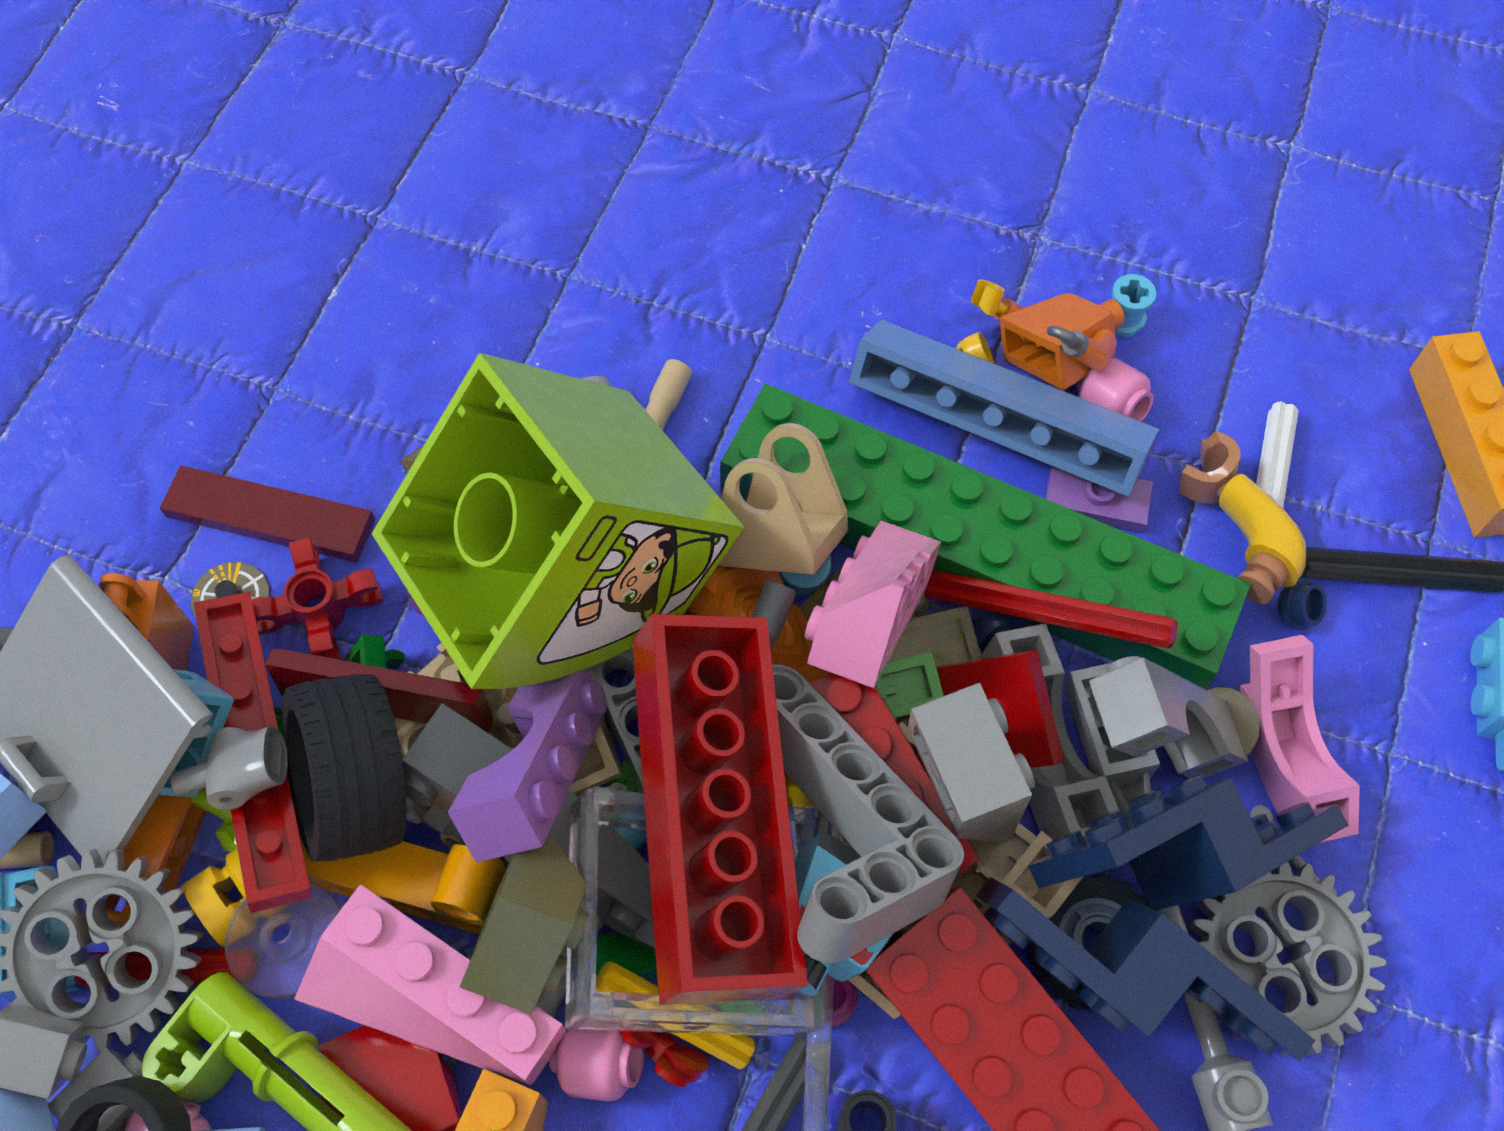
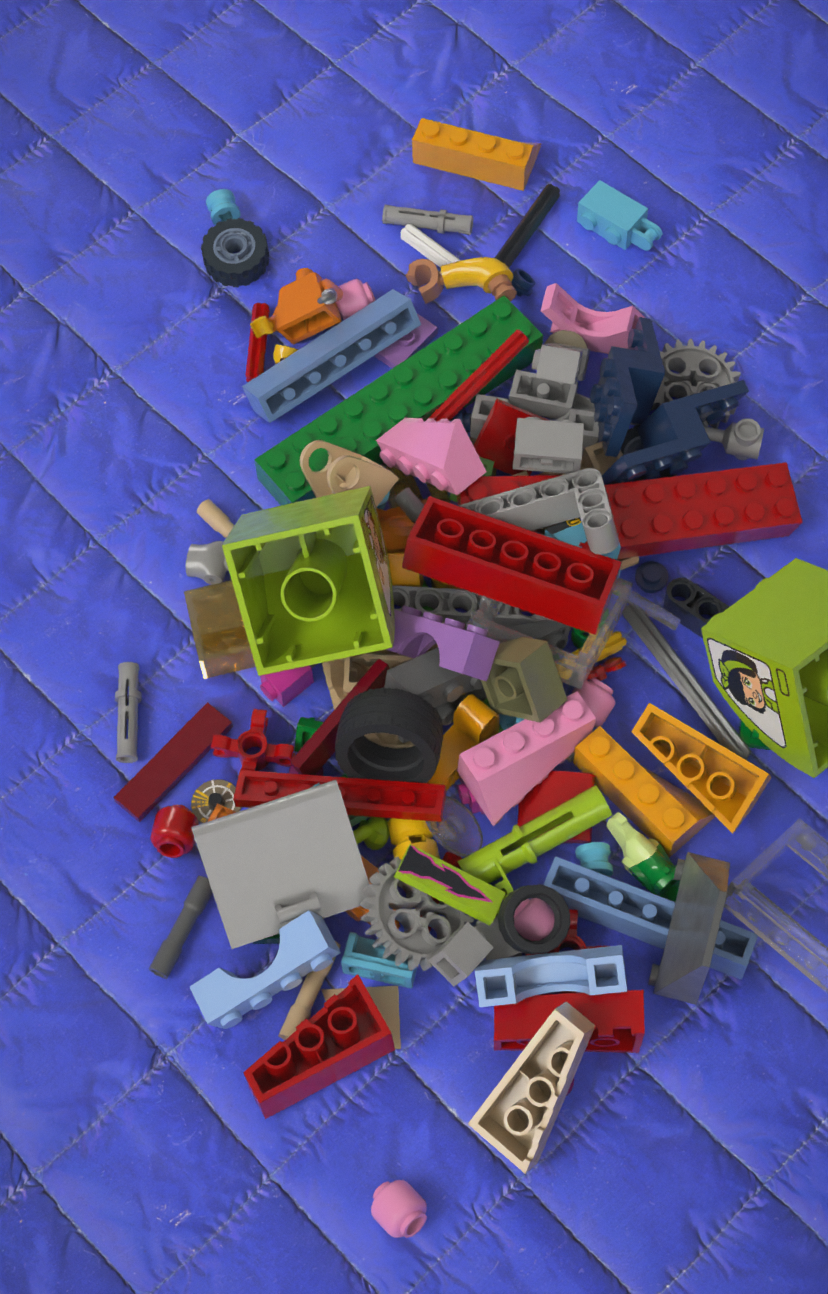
camera: 60 degrees left, 0 degrees up
light grey piece [171,726,288,810] -> none
medium azure bush [1111,274,1157,337] -> none
none -> light grey pin [115,662,142,763]
none -> red head [150,804,199,858]
none -> black wheel [201,218,269,287]
none -> medium azure wheel [206,189,240,225]
none -> red axle [245,303,270,382]
none -> light grey pin [382,204,473,235]
none -> tile [394,844,506,926]
none -> dark blue plate [635,561,668,593]

